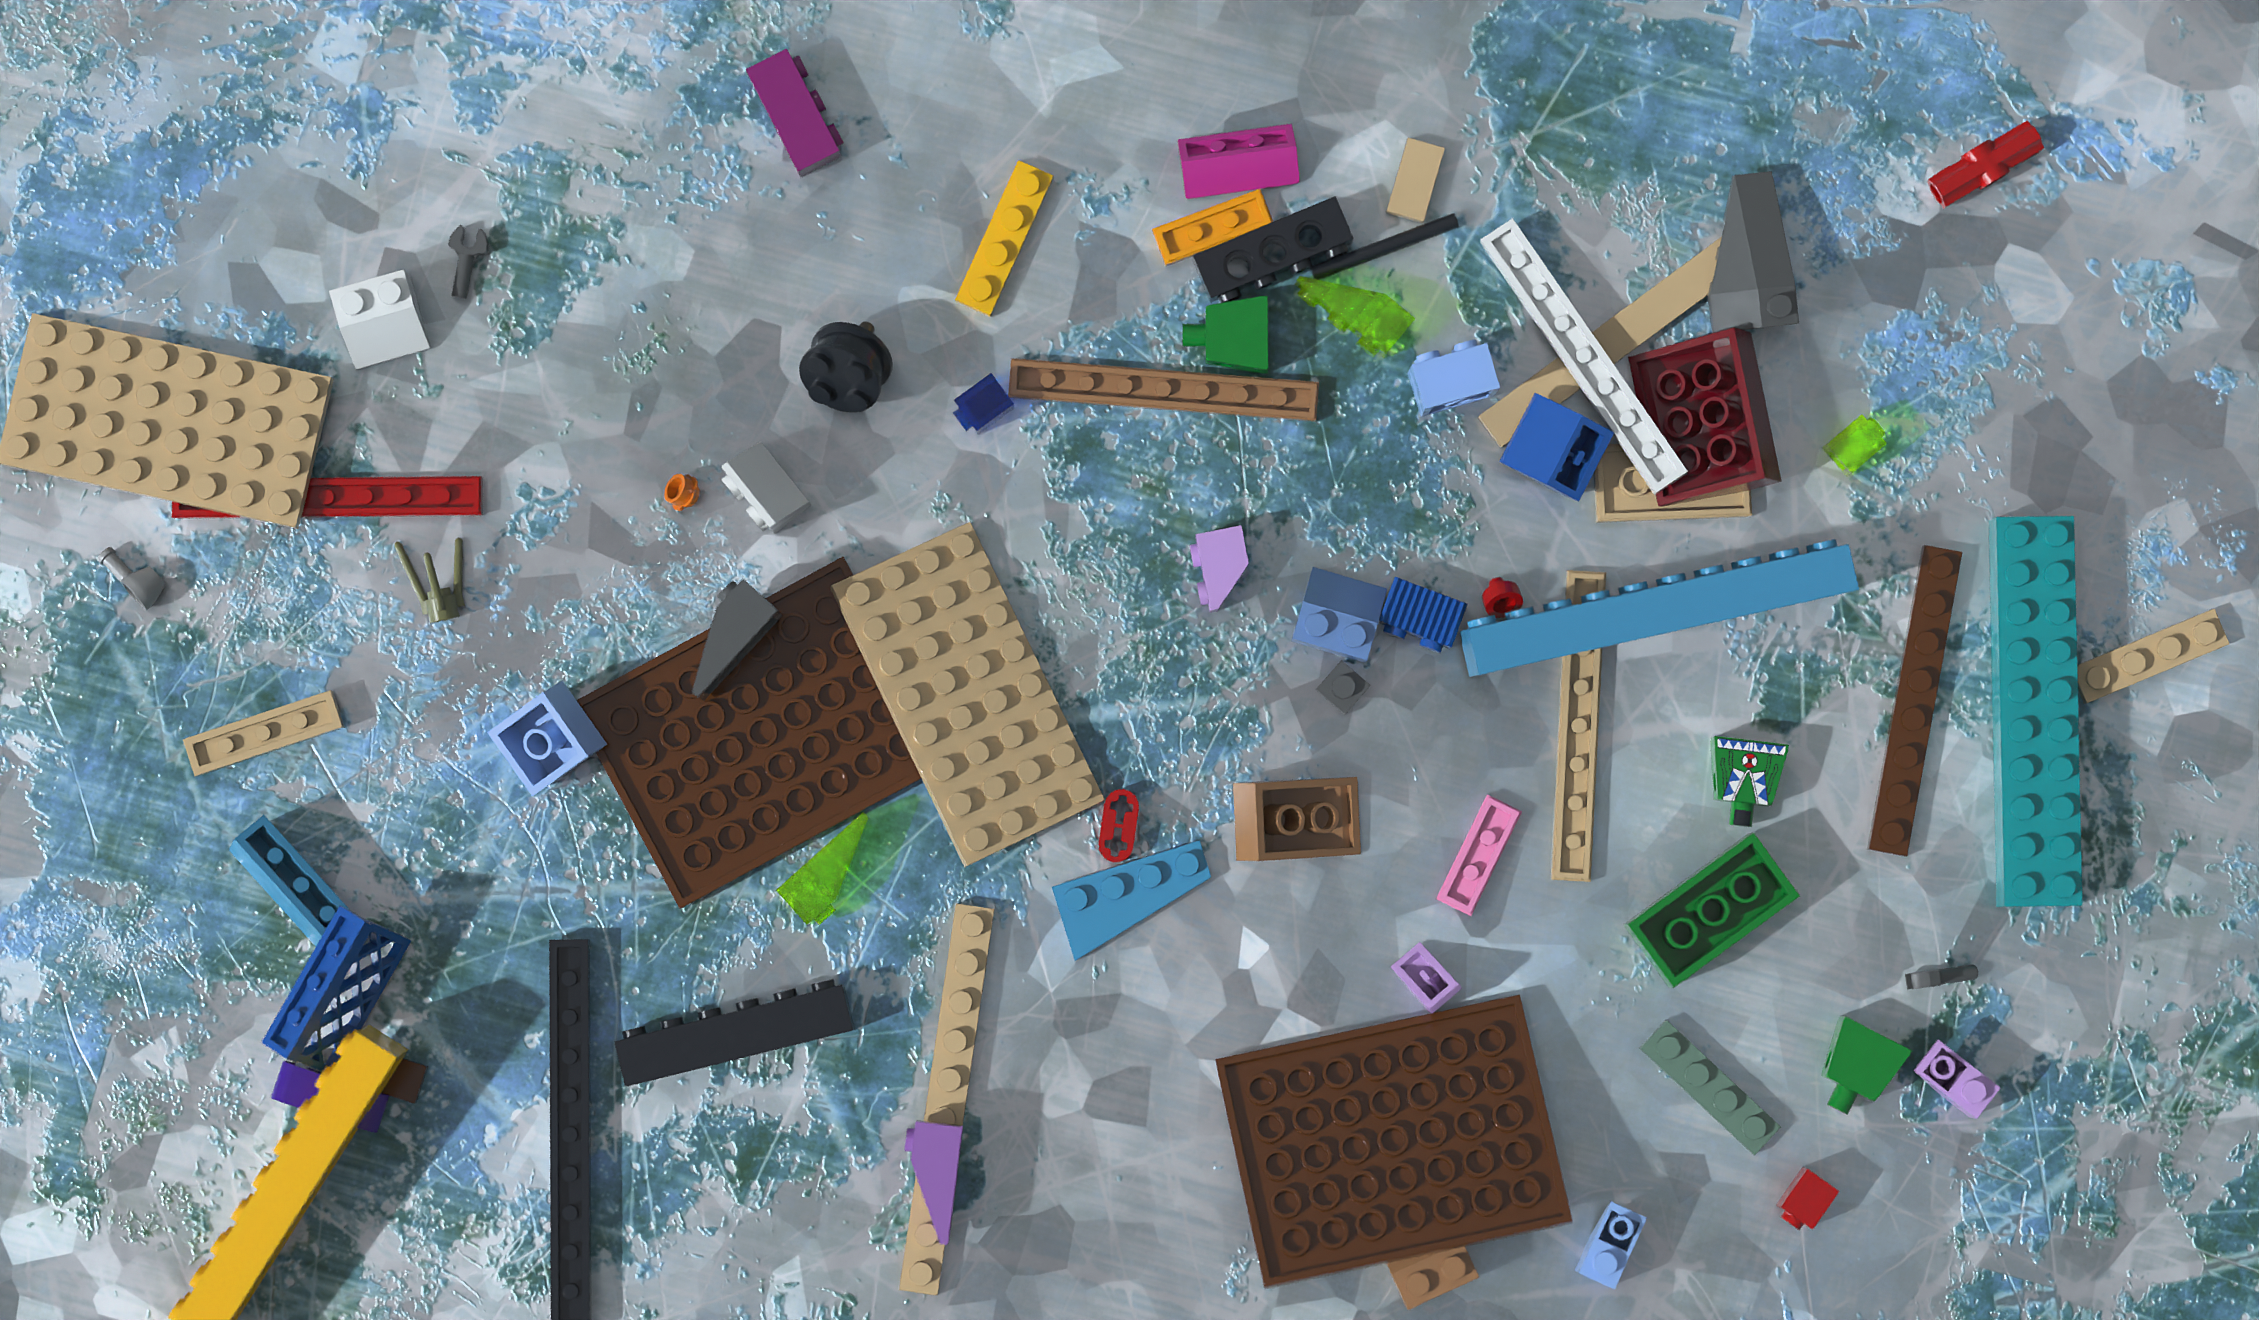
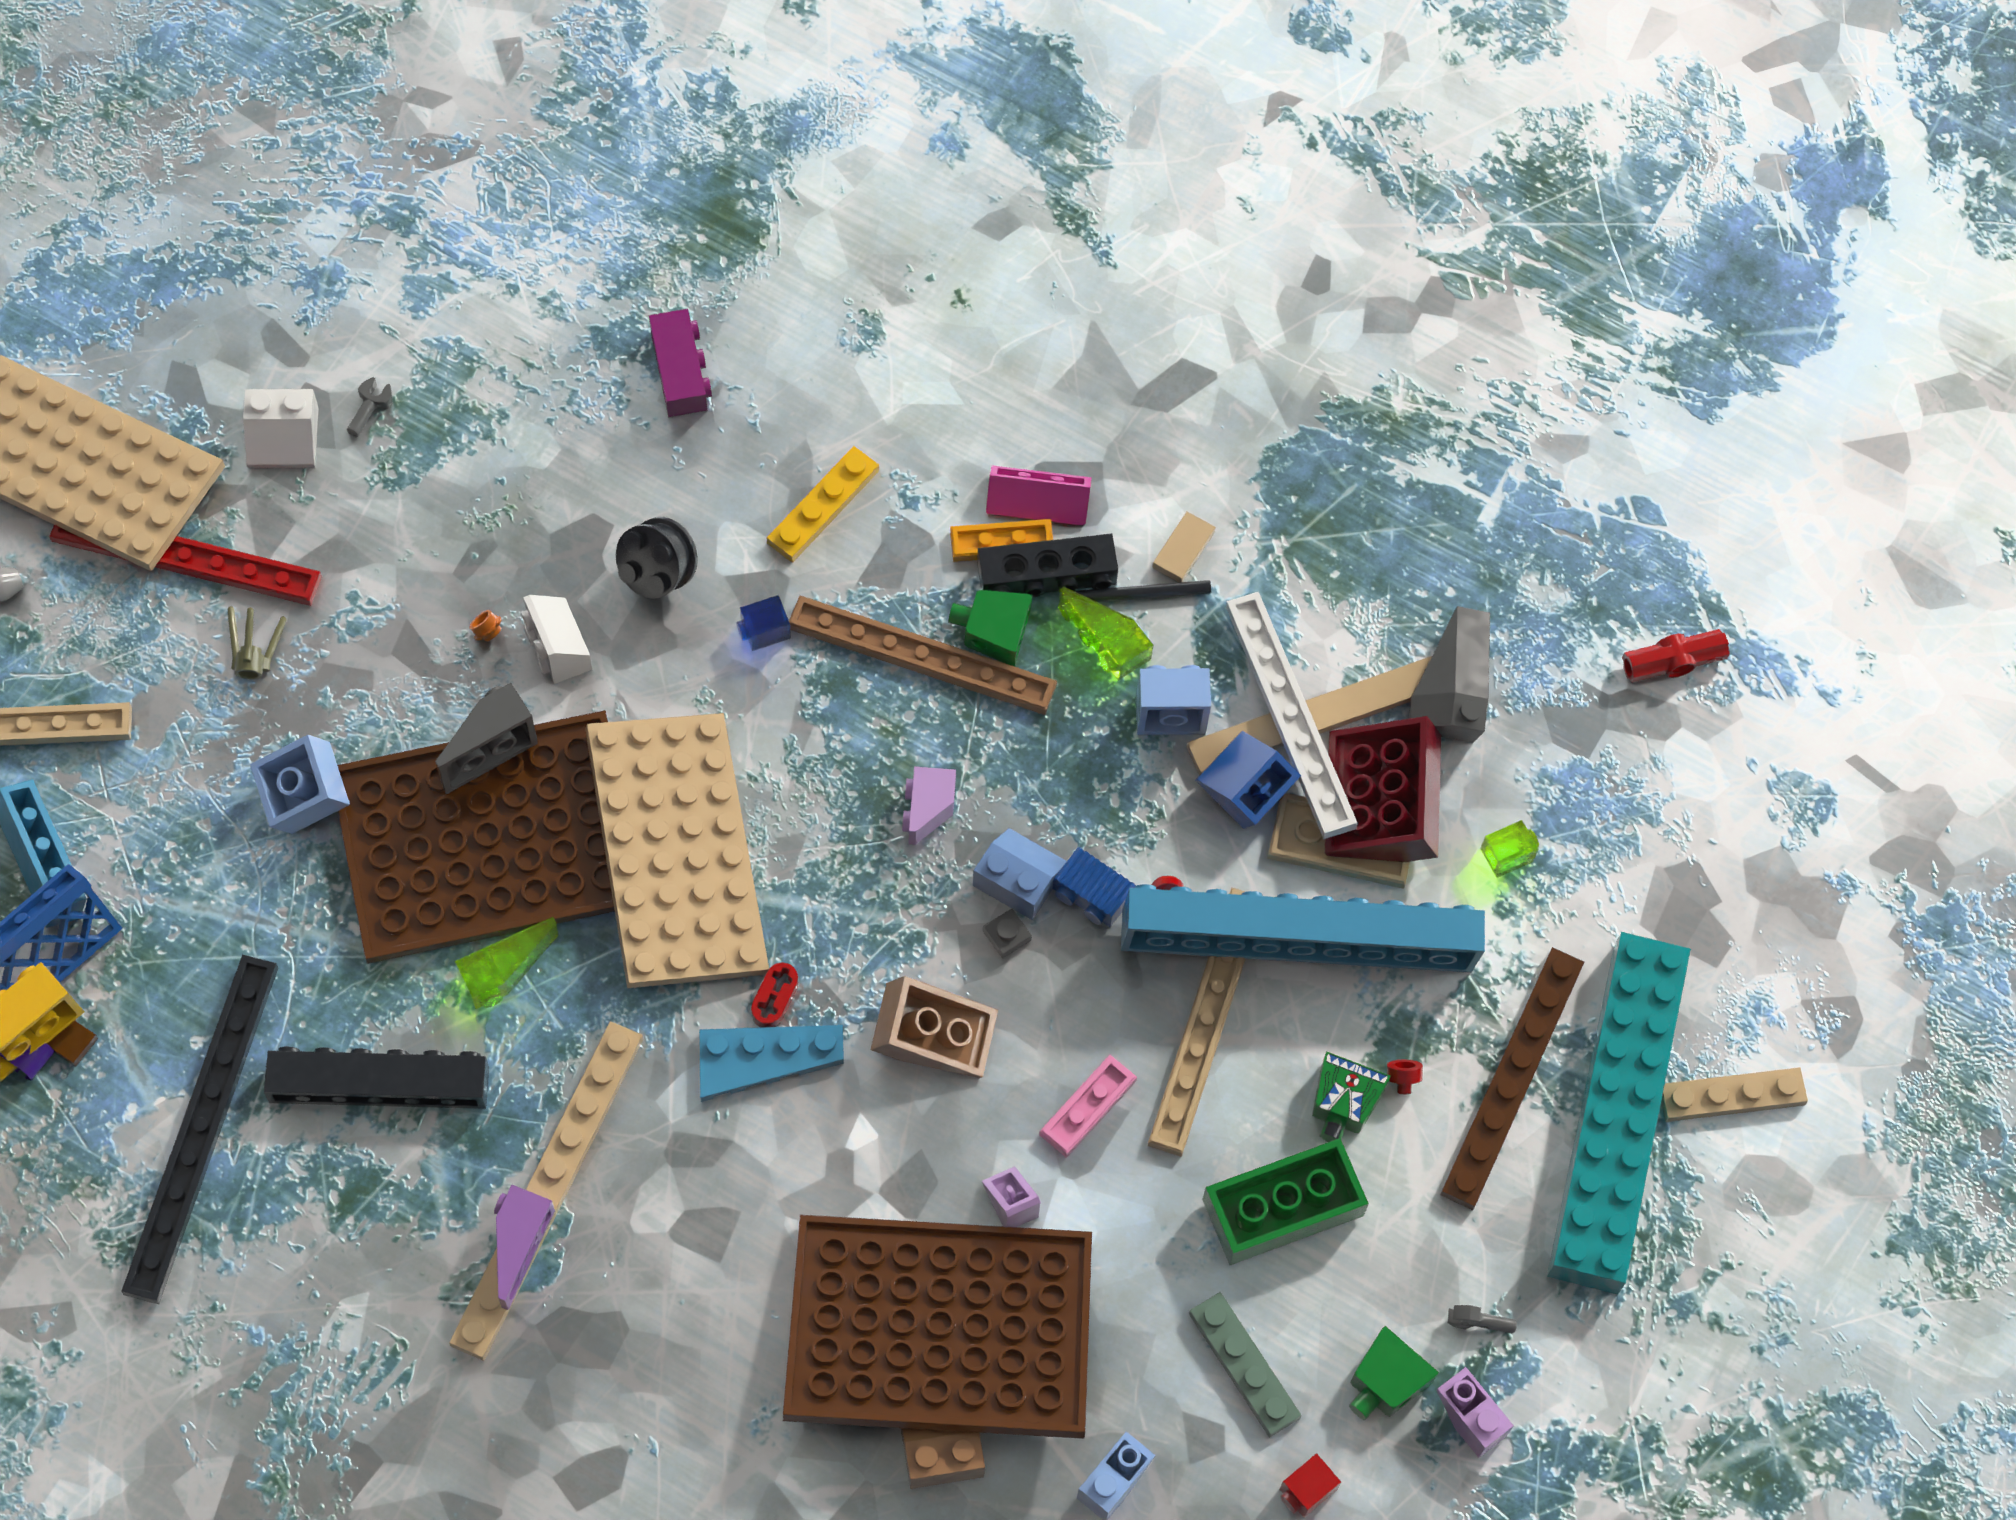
camera: 10 degrees right, 20 degrees down
none -> red tile [1387,1059,1423,1095]

